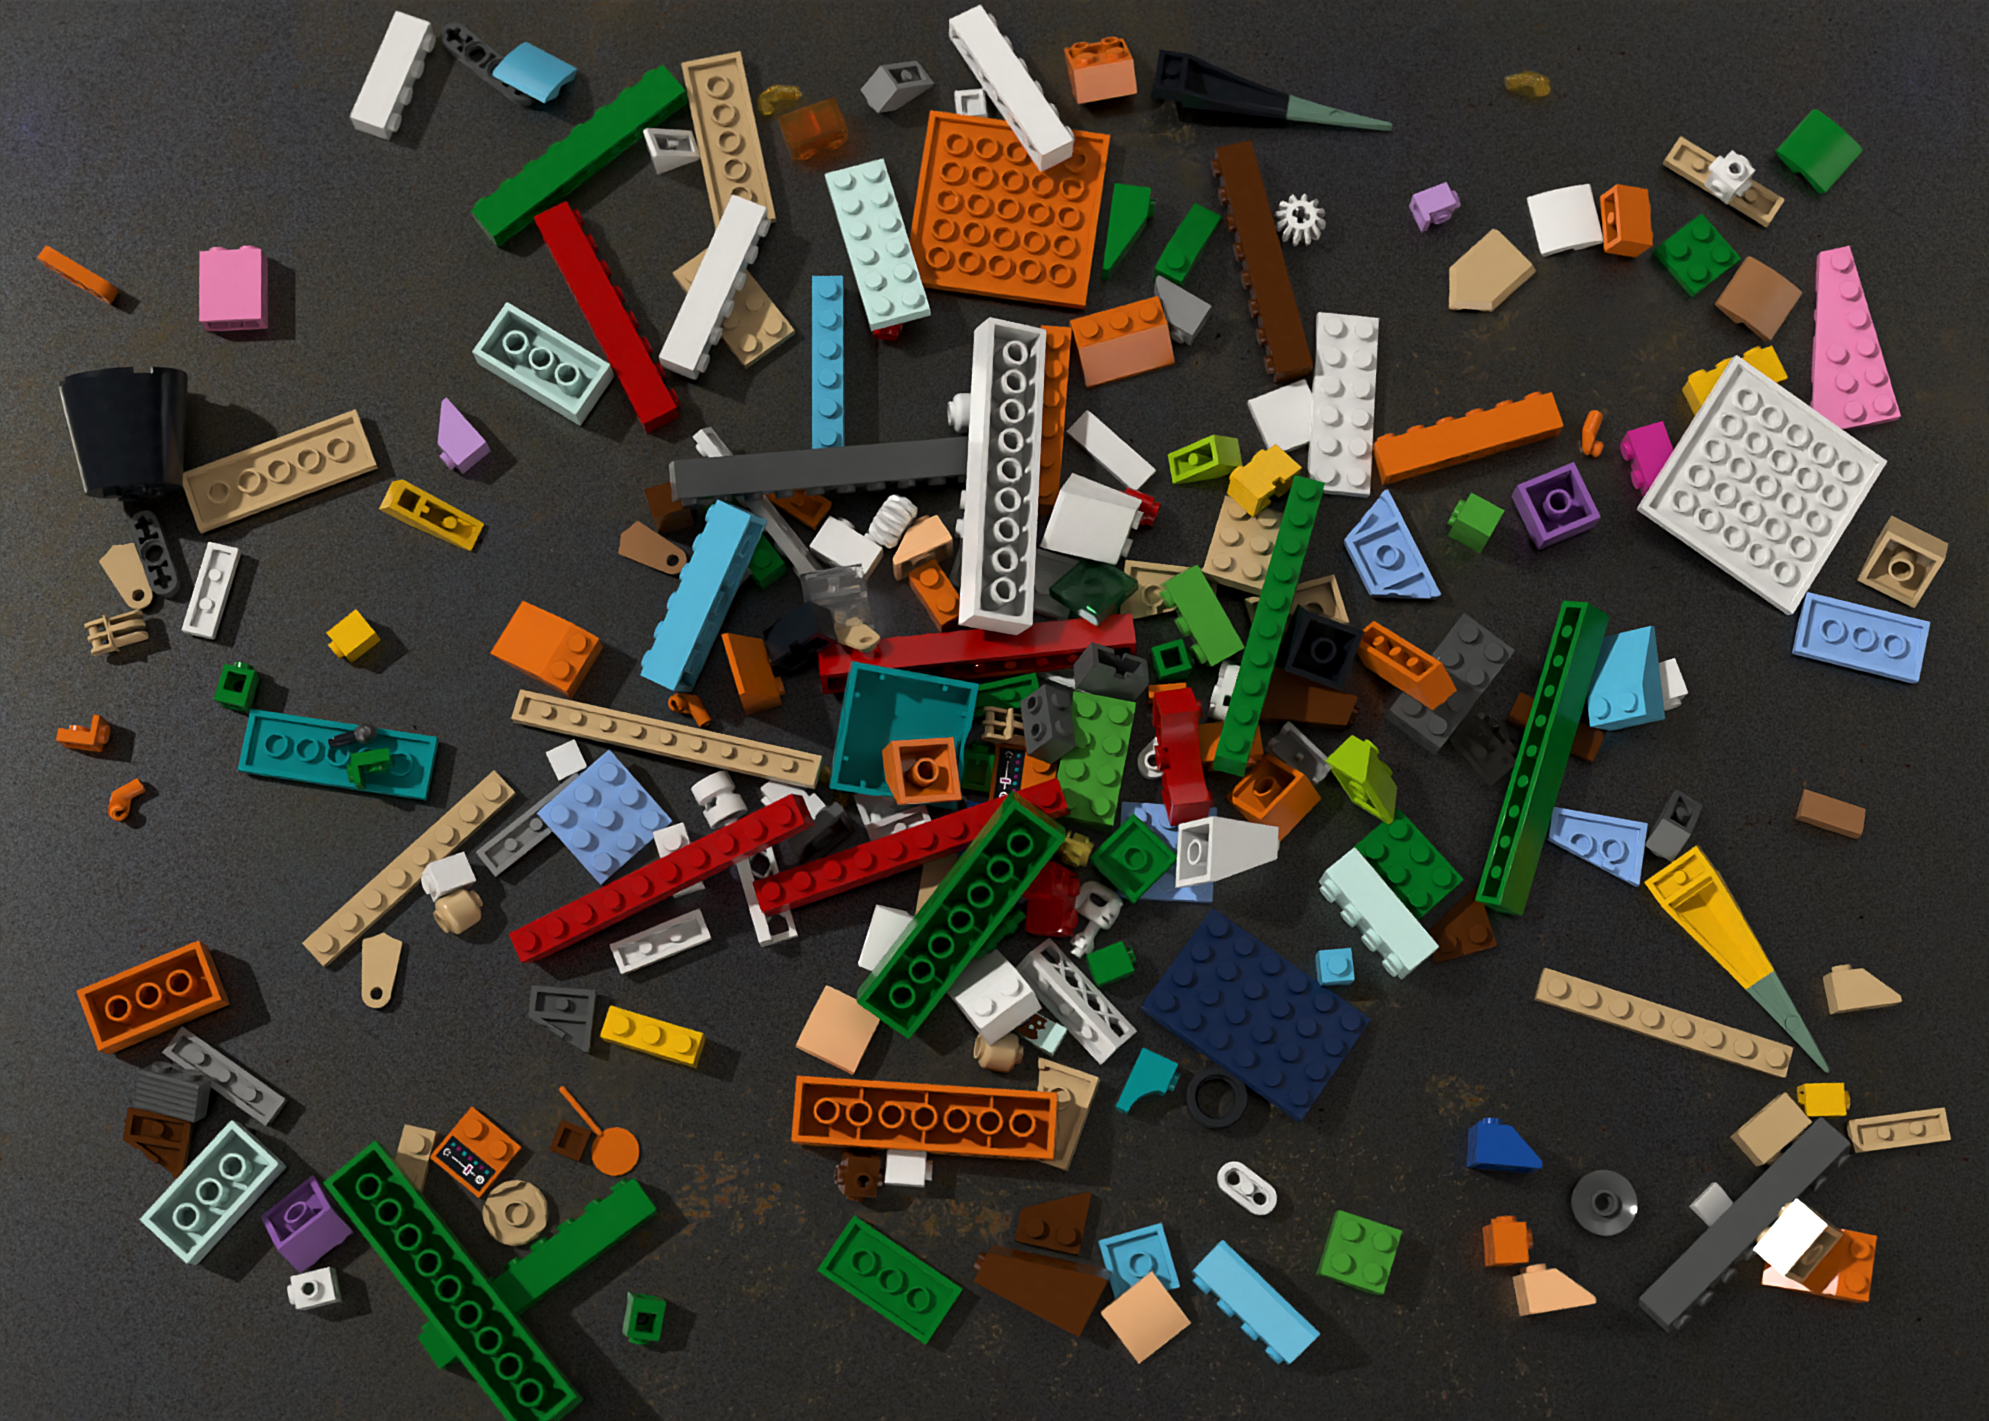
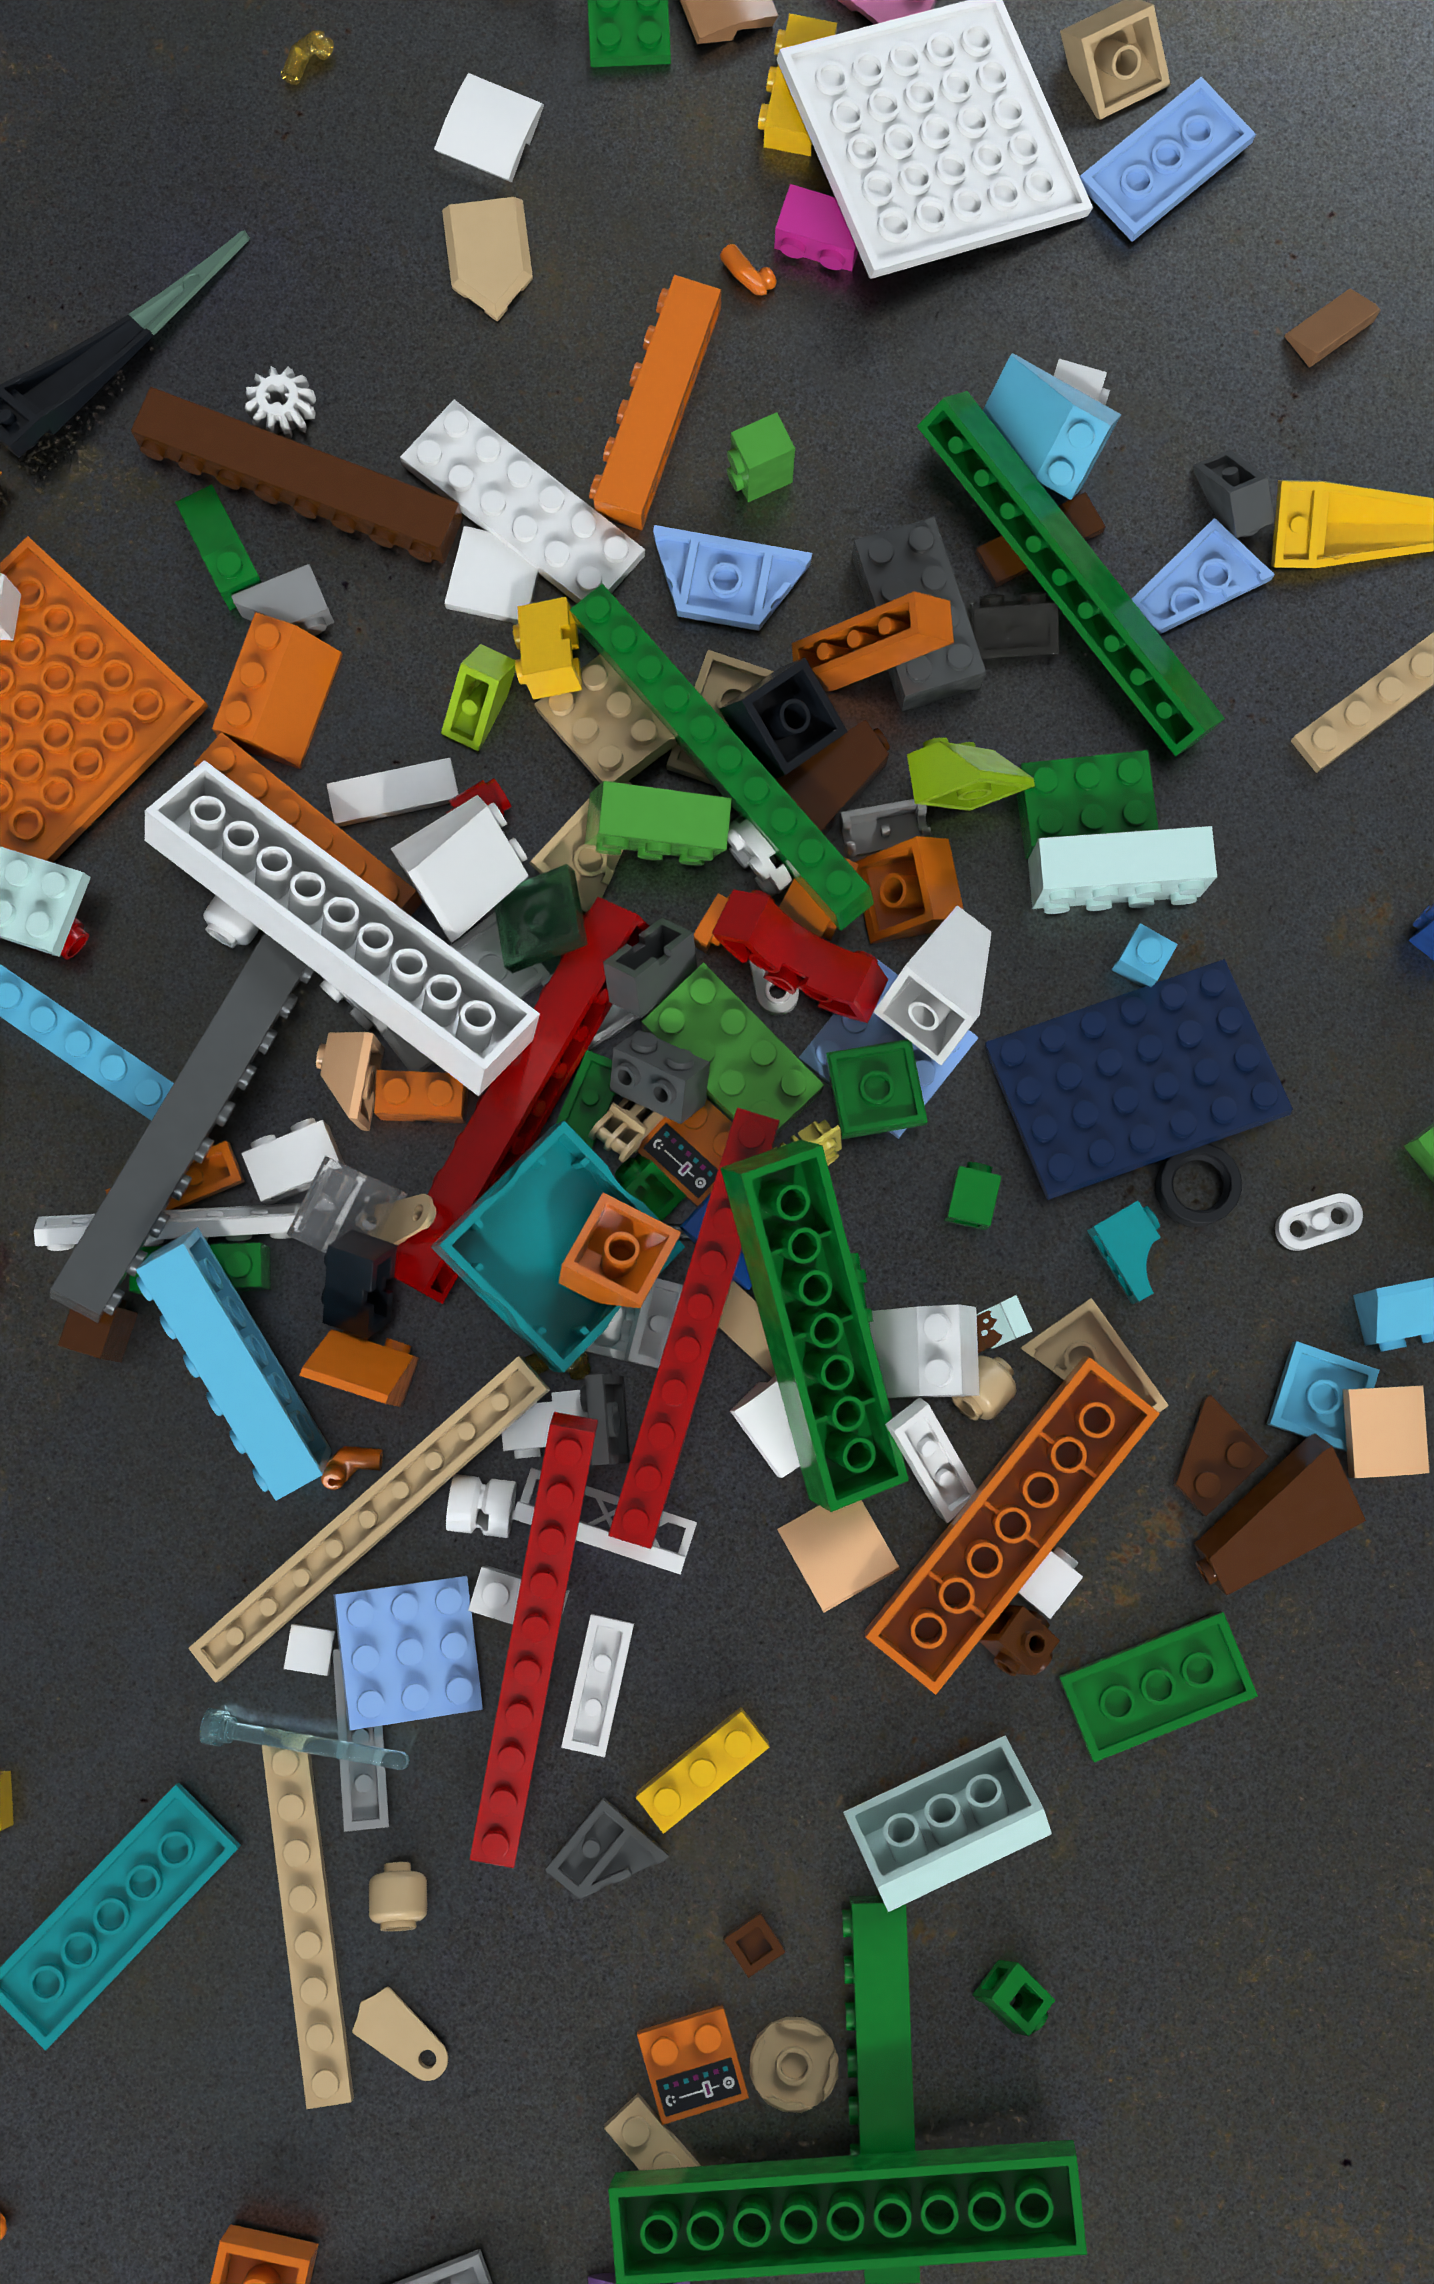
camera: 55 degrees left, 5 degrees up
piece [328,722,377,748] -> none
green bracket [347,748,396,790] -> none
white brick [421,852,476,902] -> none
orange slope [490,601,604,700] -> none
orange piece [559,1086,640,1176] -> none
medium nougat piece [618,521,687,575] -> none
white gear [869,494,917,549] -> none
white fence [1015,938,1137,1065] -> none
red brick [1021,862,1080,937] -> none
white piece [1069,881,1123,959] -> none
green slope [1102,183,1156,280] -> none
green brick [1150,639,1195,685] -> none
lavender brick [1409,182,1460,233] -> none
reddish brown wing [1427,887,1497,965] -> none
medium lavender brick [1511,462,1601,551] -> none
orange brick [1600,184,1653,258] -> none
none -> clear light blue piece [200,1708,410,1770]
none -> light aqua brick [843,1735,1052,1912]
none -> white plate [885,1397,977,1523]

